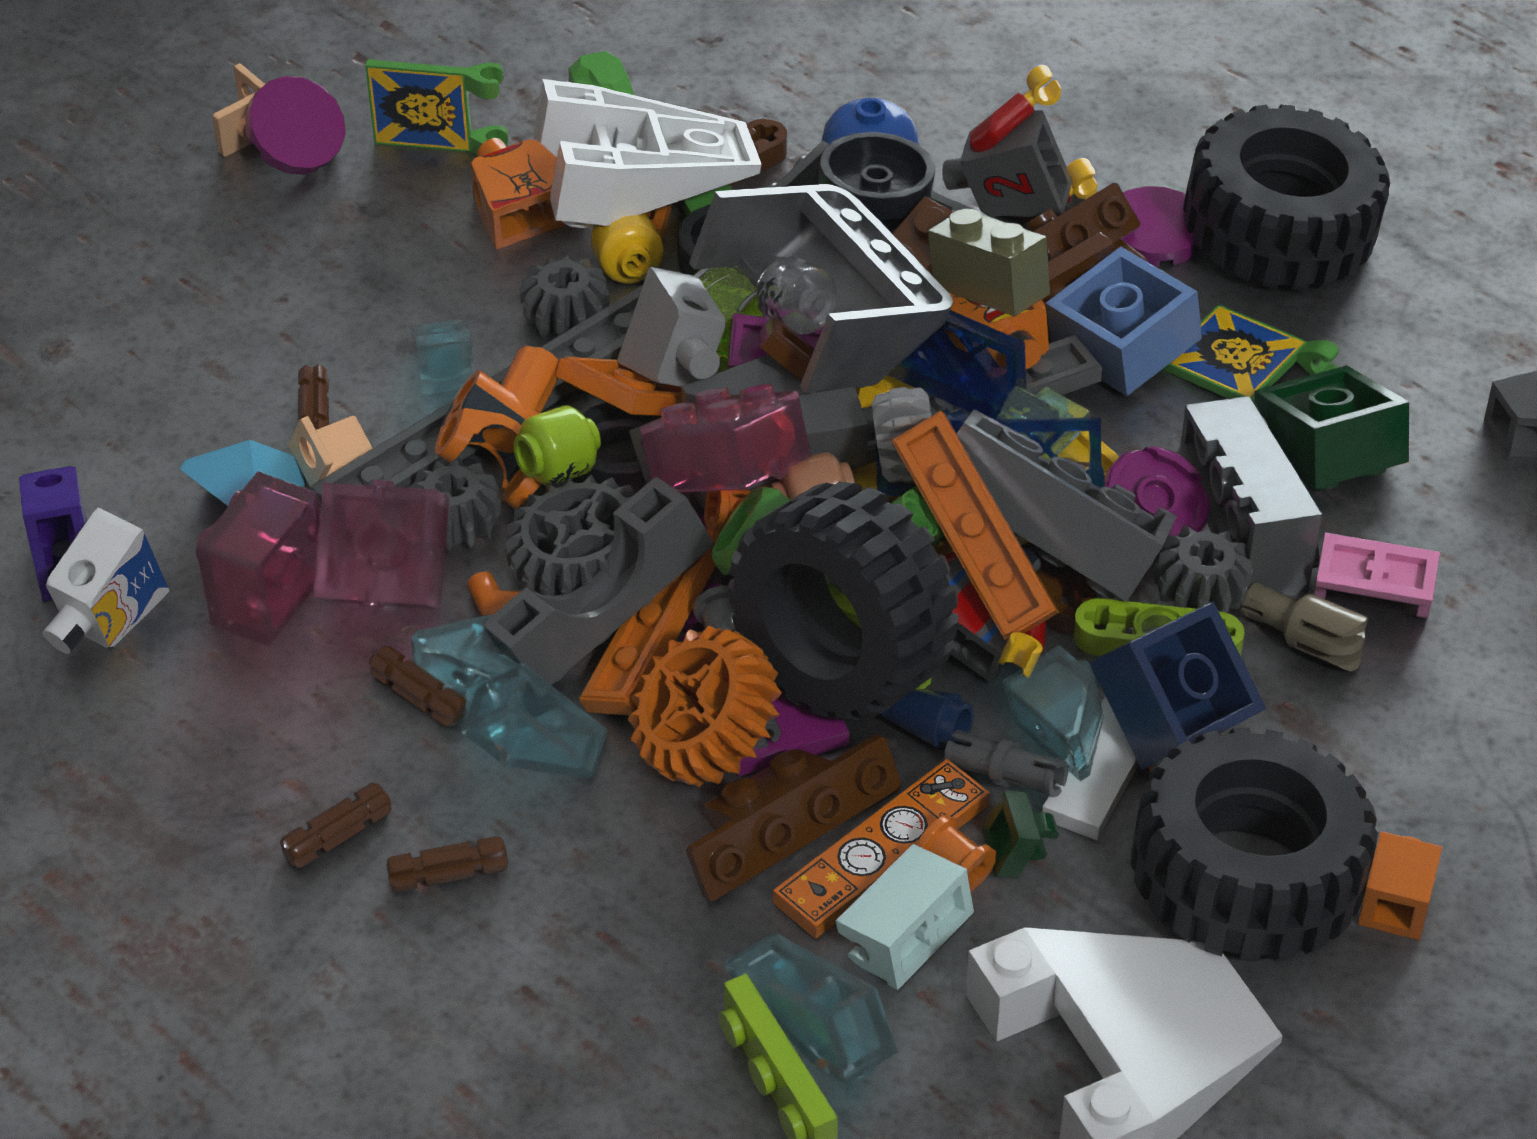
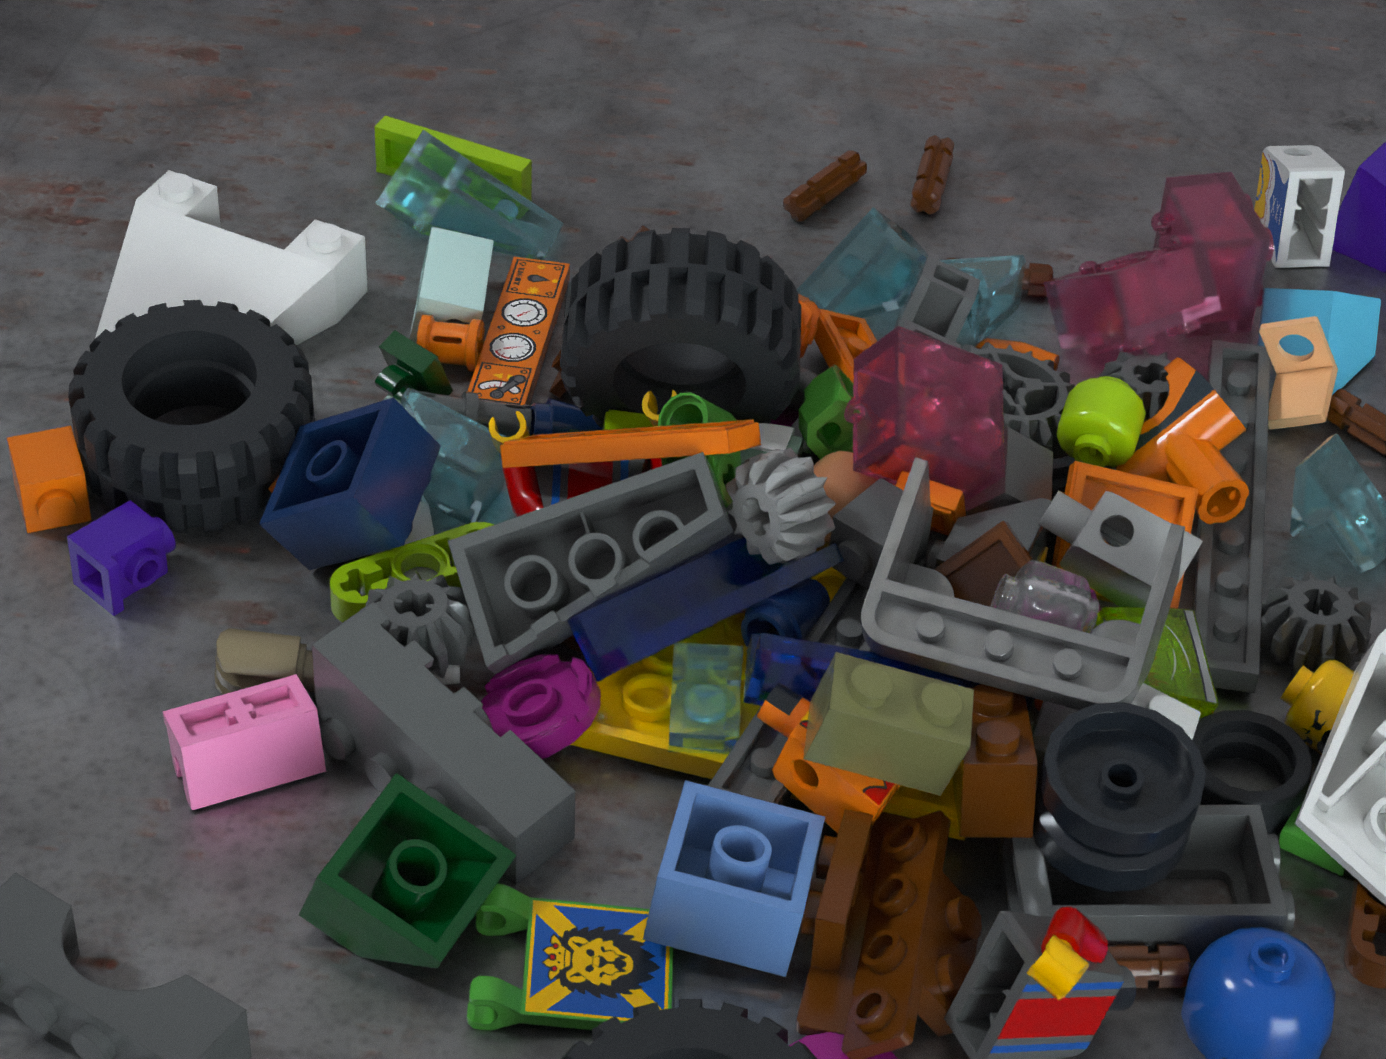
camera: 140 degrees right, 5 degrees down
none -> dark purple brick [67,500,176,616]

